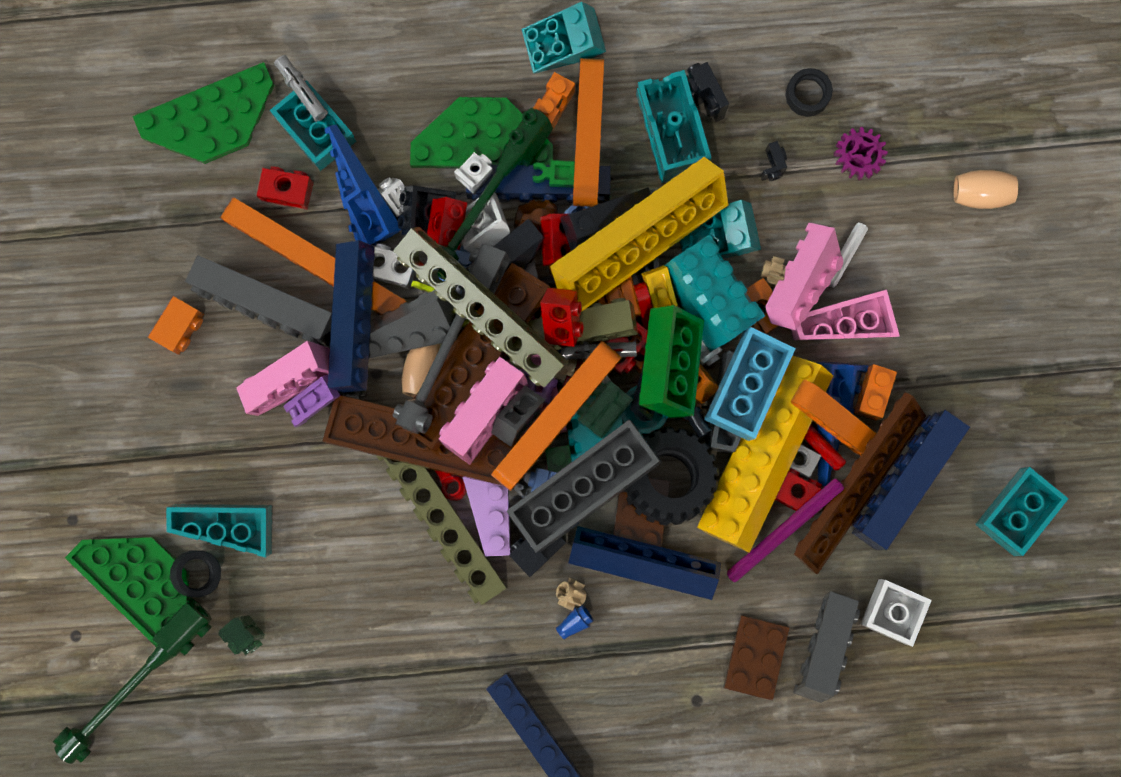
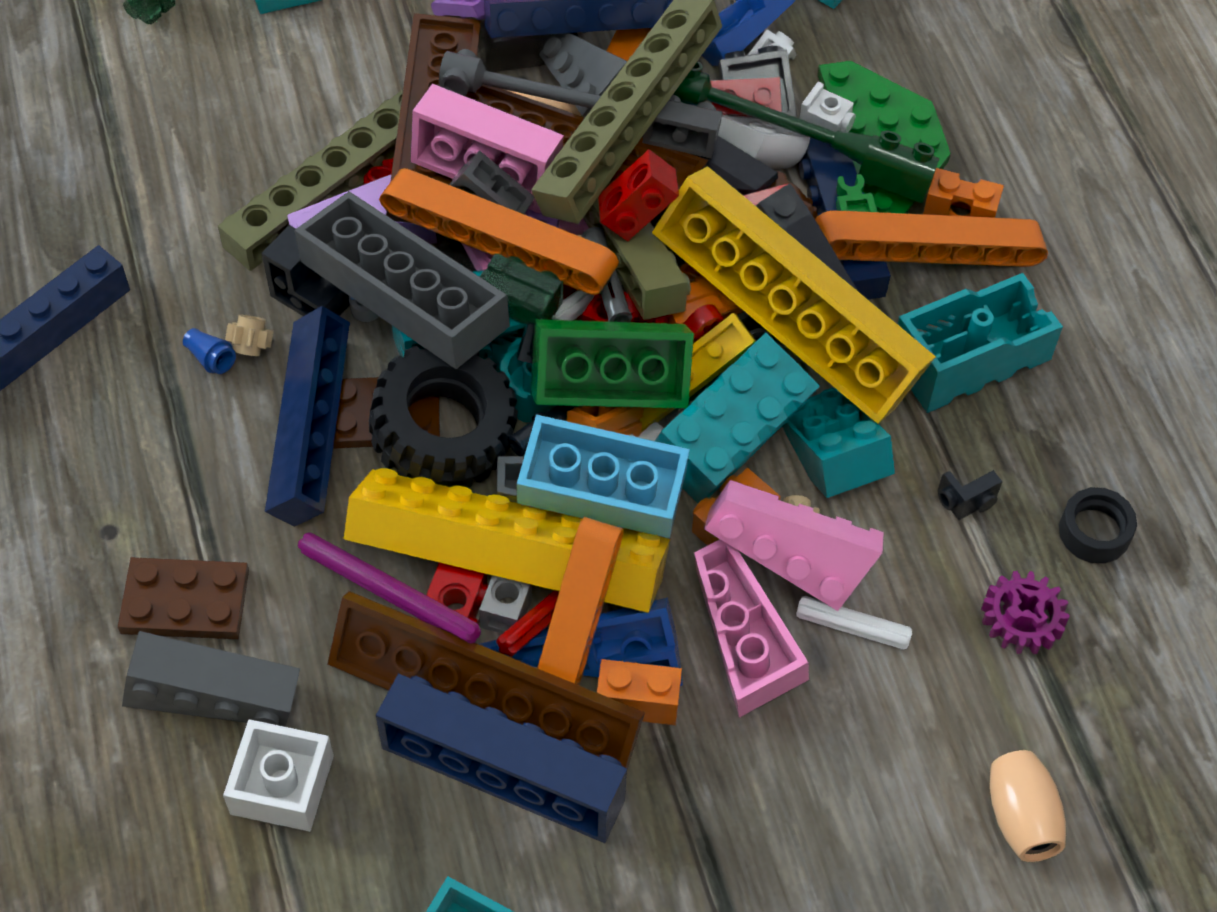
camera: 75 degrees right, 25 degrees down
teal slope [521,2,606,74] -> none
black plate [686,62,729,122] -> none

